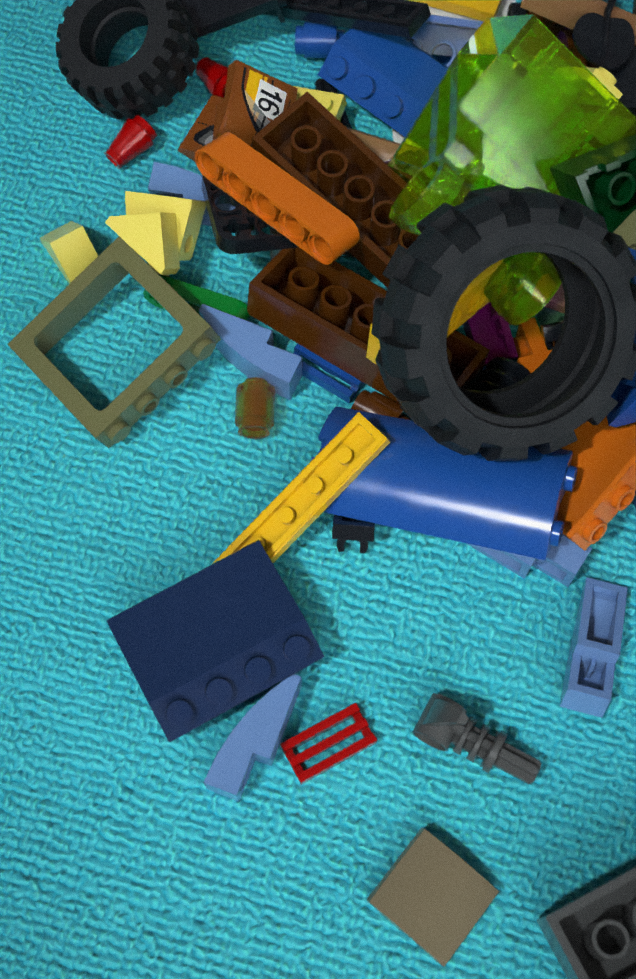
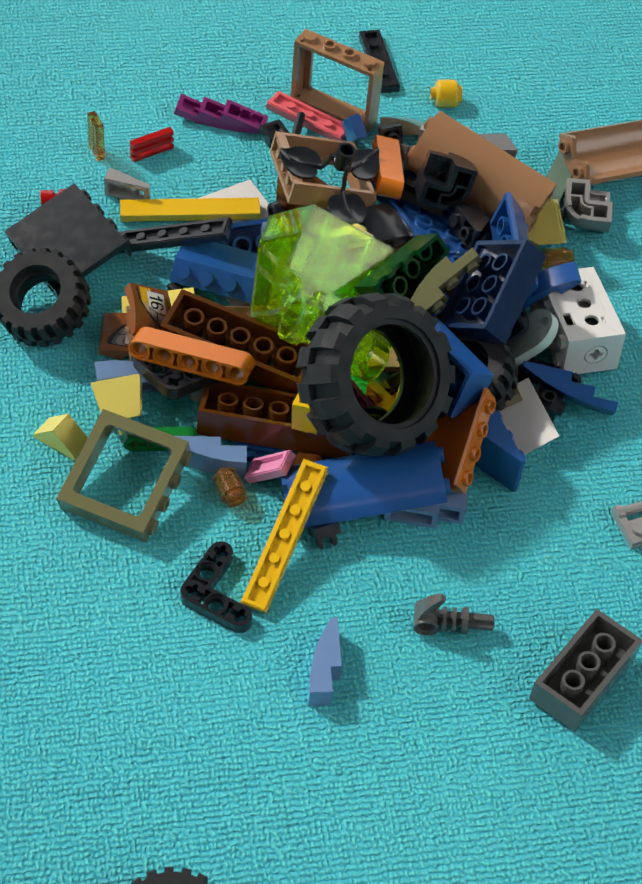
camera: 30 degrees left, 15 degrees down
red cone [104,115,157,169] -> none
light yellow slope [105,212,180,275] -> none
dark blue slope [106,540,324,743] -> none
red cone [195,57,228,98] -> none
red tile [280,703,377,785] -> none
blue brick [295,22,345,59] -> none
dark tan slope [366,827,499,966] -> none
medium blue slope [560,577,628,718] -> none
none -> black beam [180,541,252,633]
none -> bright pink tile [244,450,296,484]

